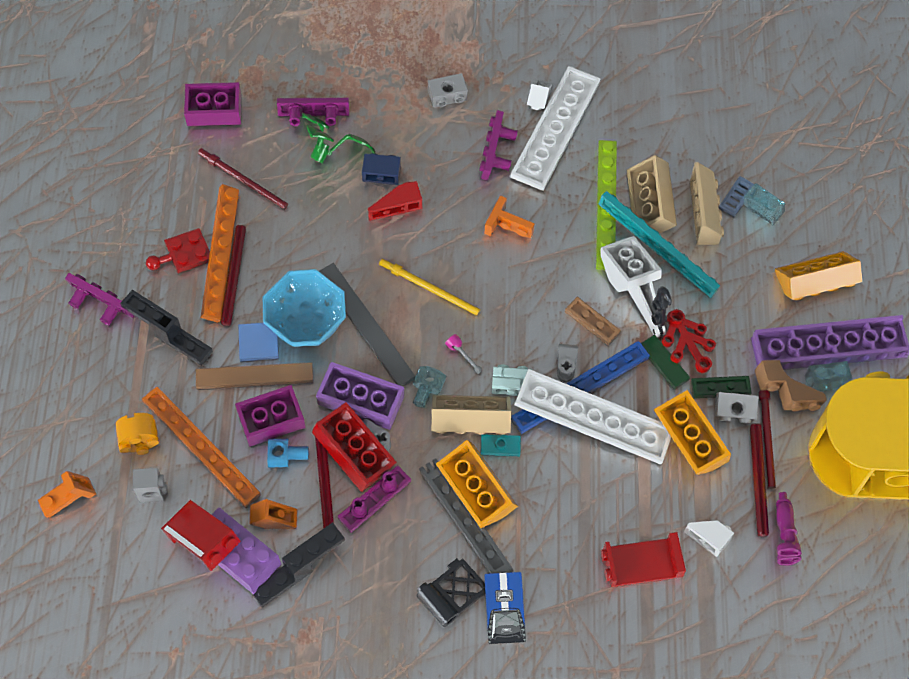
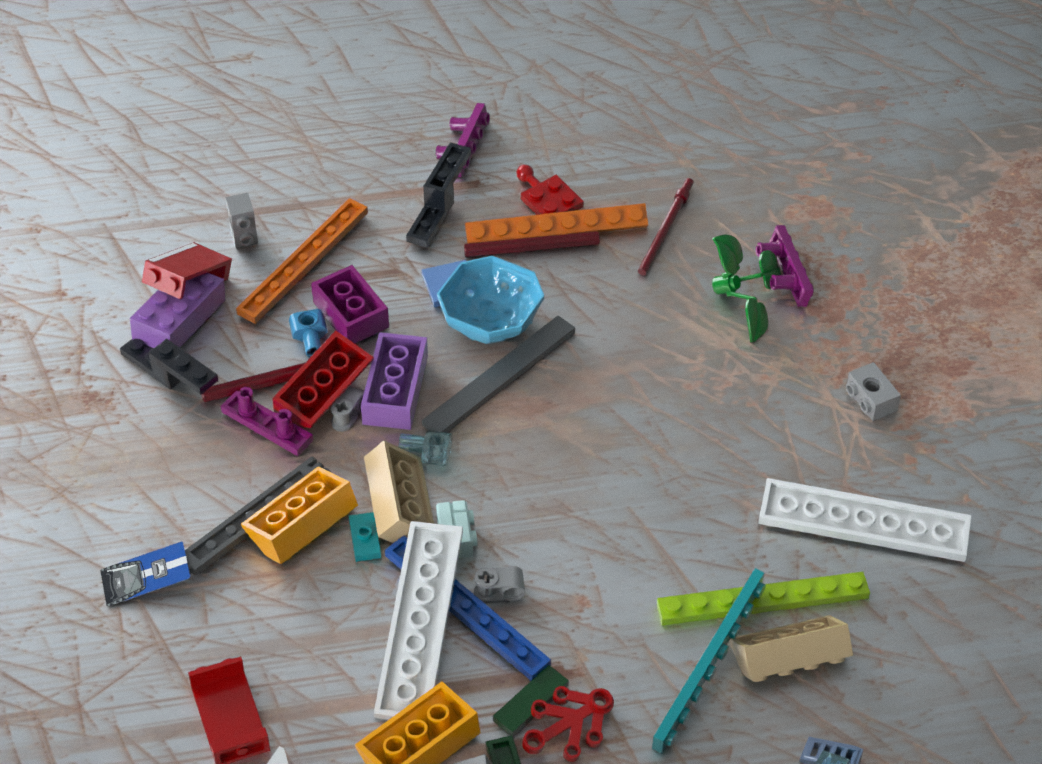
camera: 80 degrees right, 15 degrees down
orange bracket [38,471,96,518] -> none
light orange brick [115,413,159,455] -> none
magenta brick [184,82,242,126] -> none
medium nougat tile [196,362,313,389] -> none
orange slope [249,499,297,529] -> none
dark blue brick [362,153,401,185] -> none
red slope [368,181,422,221] -> none
yellow bar [379,258,480,316] -> none
black piece [417,558,486,627] -> none
hinge [445,334,482,374] -> none
magenta plate [479,110,518,181] -> none
orange bracket [484,196,535,238] -> none
white slope [527,79,553,110] -> none
medium nougat tile [565,296,621,346] -> none
white slope [601,236,672,338] -> none
tan slope [689,162,724,245] -> none

